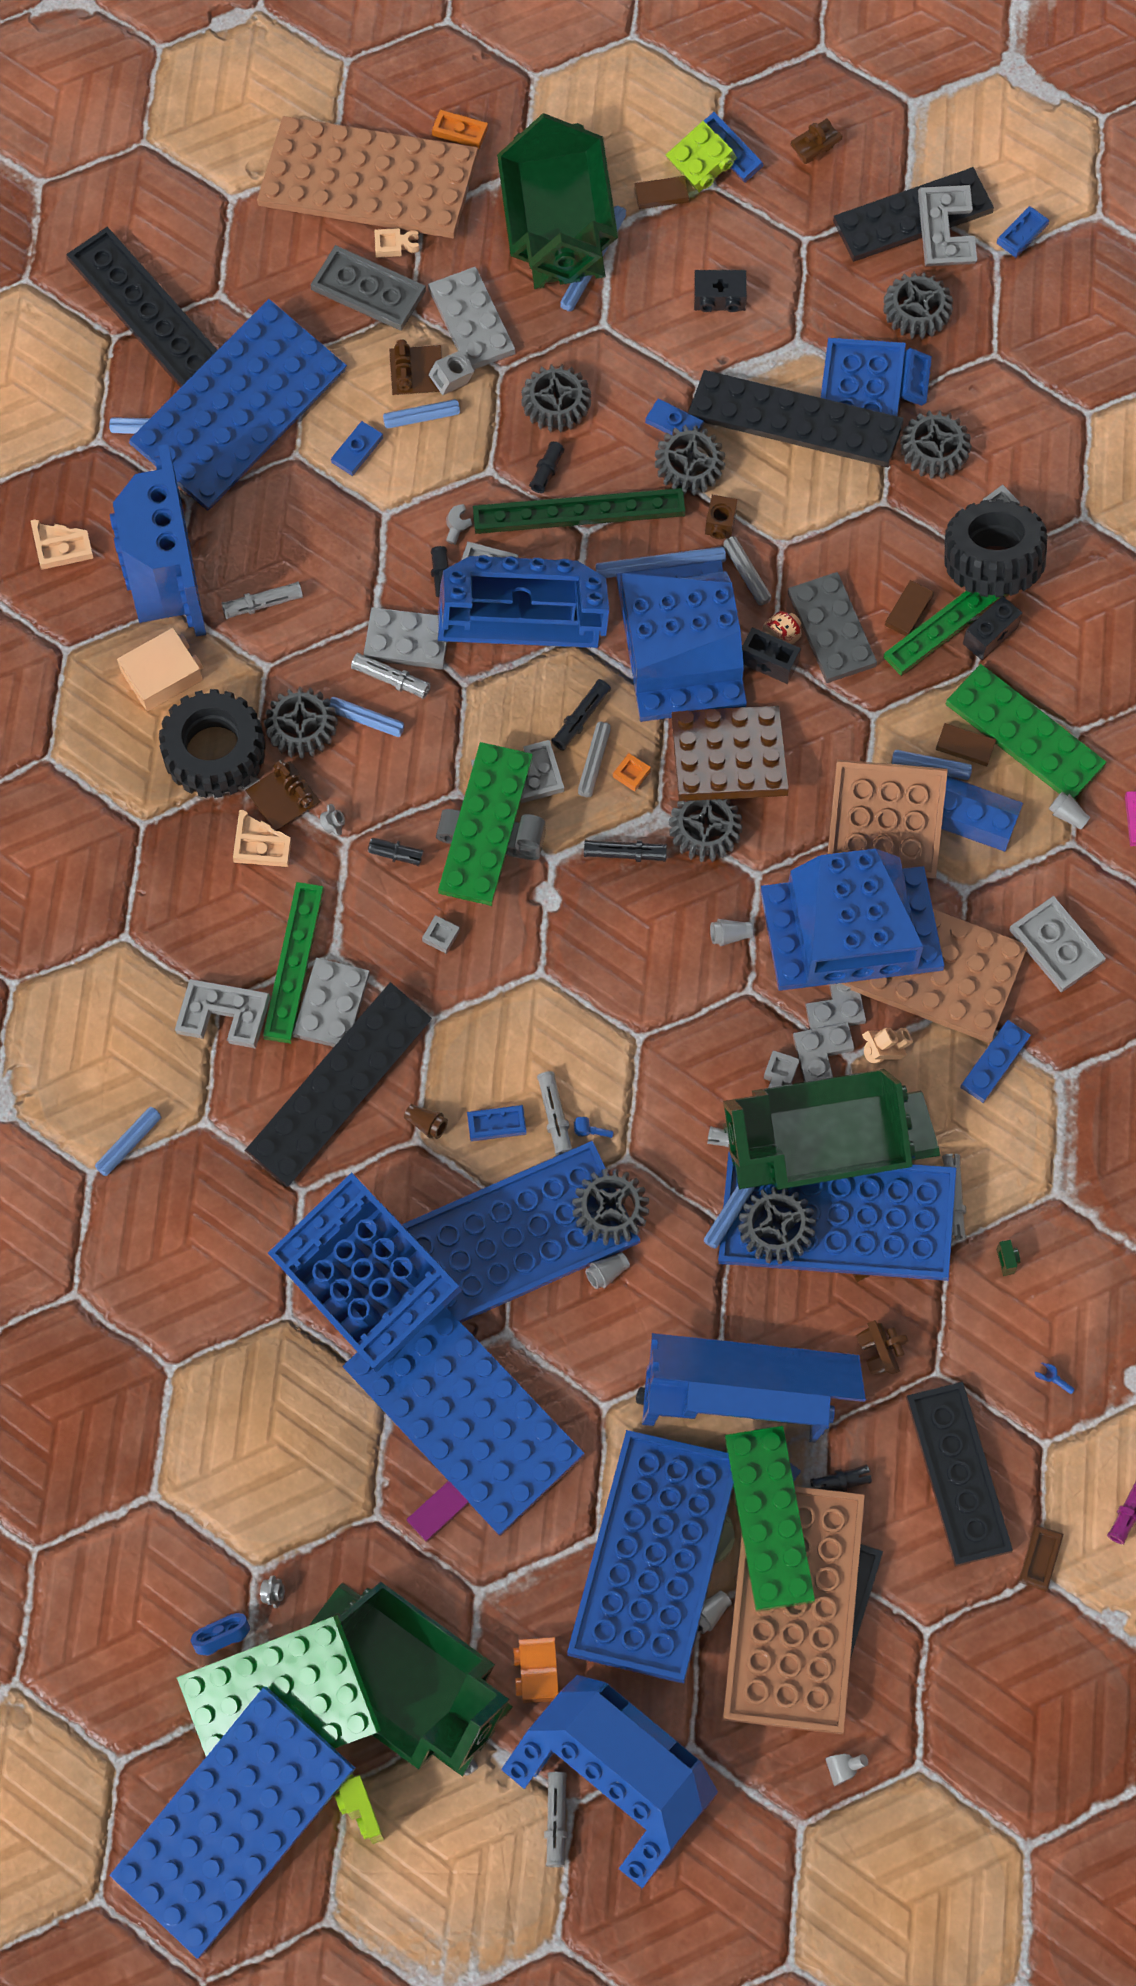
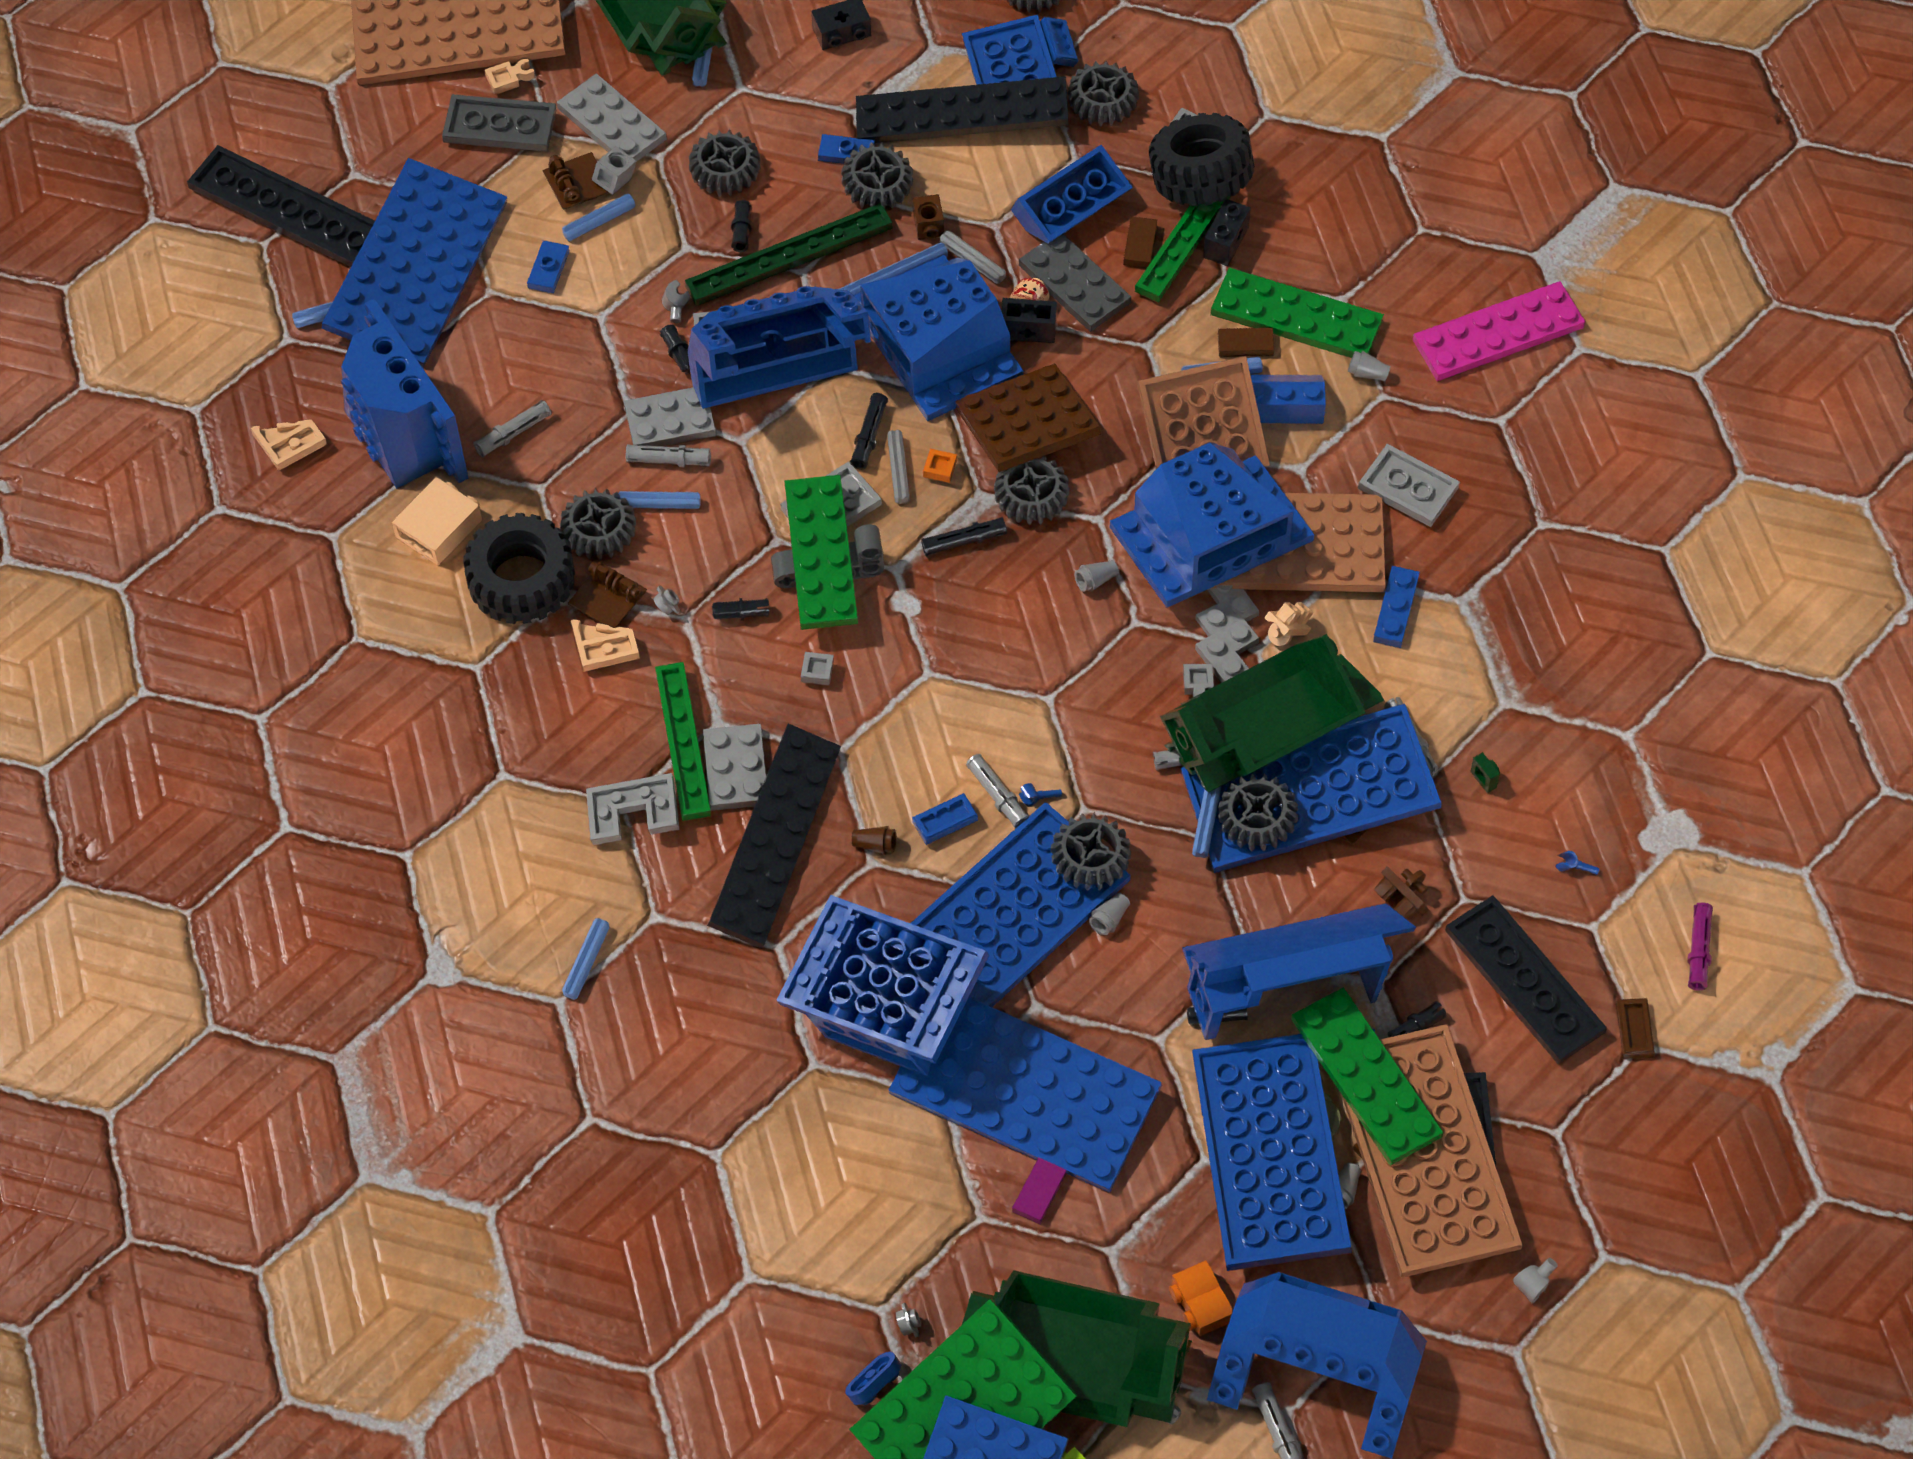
camera: 20 degrees left, 10 degrees down
none -> blue slope [1011,145,1133,244]

